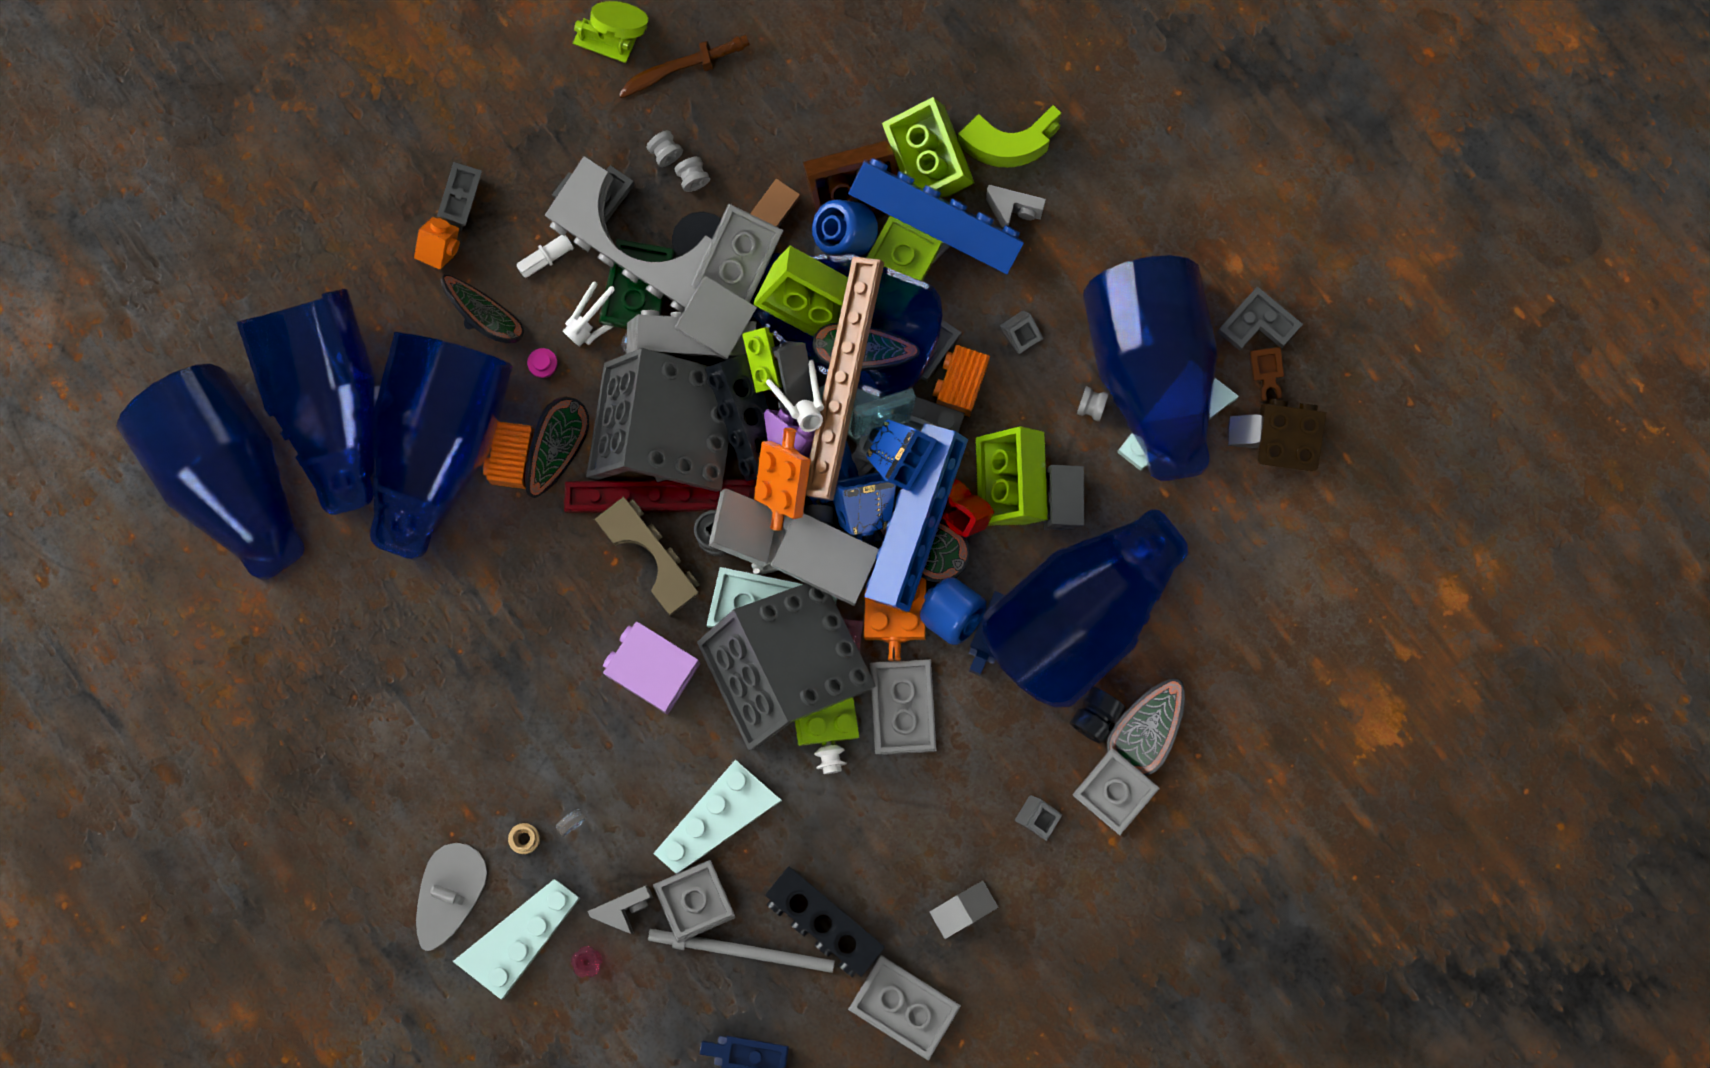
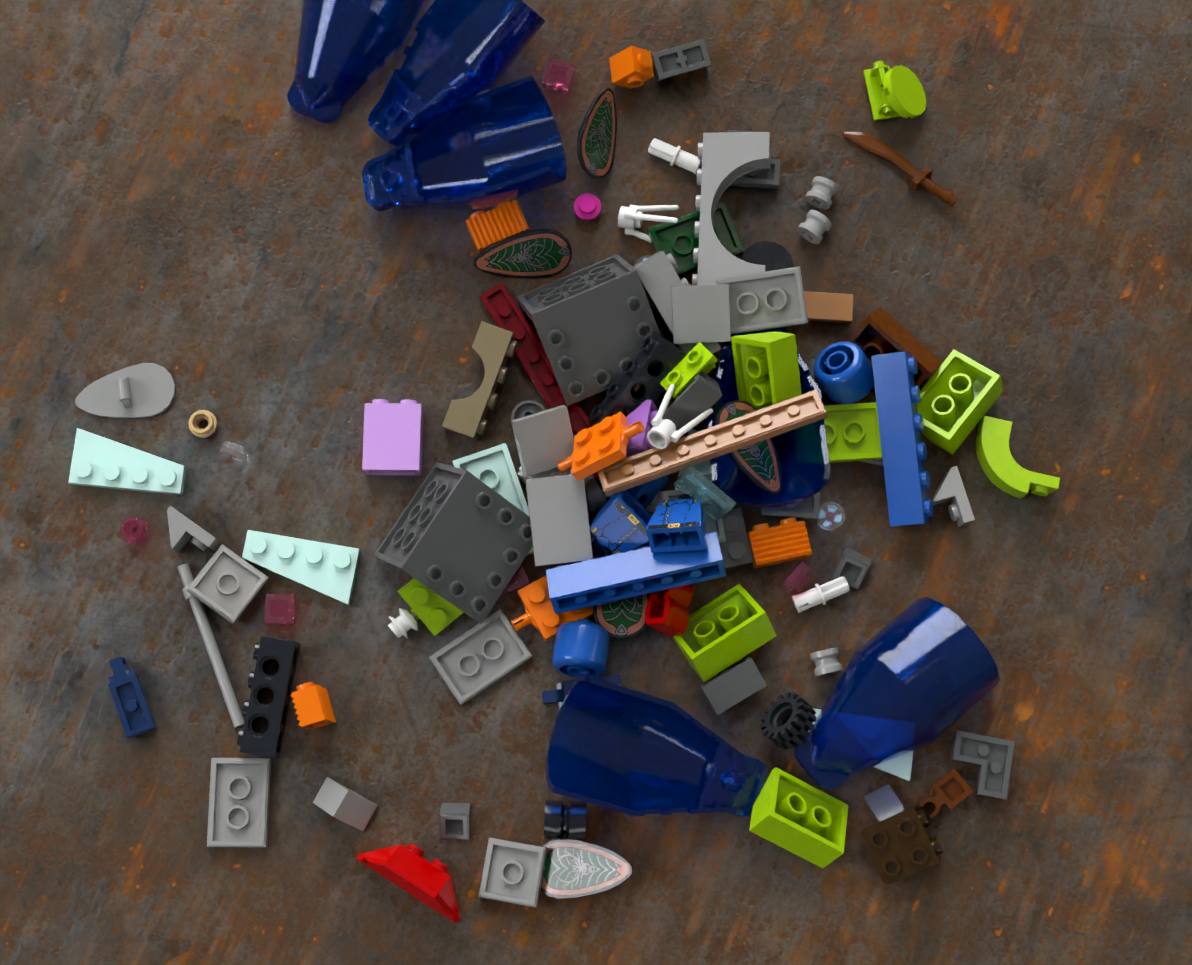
camera: 55 degrees right, 0 degrees up
none -> clear pink plate [265,594,296,624]
none -> orange brick [291,682,336,730]
none -> red wedge [356,842,461,924]
none -> clear pink plate [542,58,576,94]
none -> lime slope [749,767,848,868]
none -> black tyre [760,692,817,750]
none -> clear pink plate [781,561,811,593]
none -> white axle [792,577,849,613]
none -> clear tile [816,501,845,531]

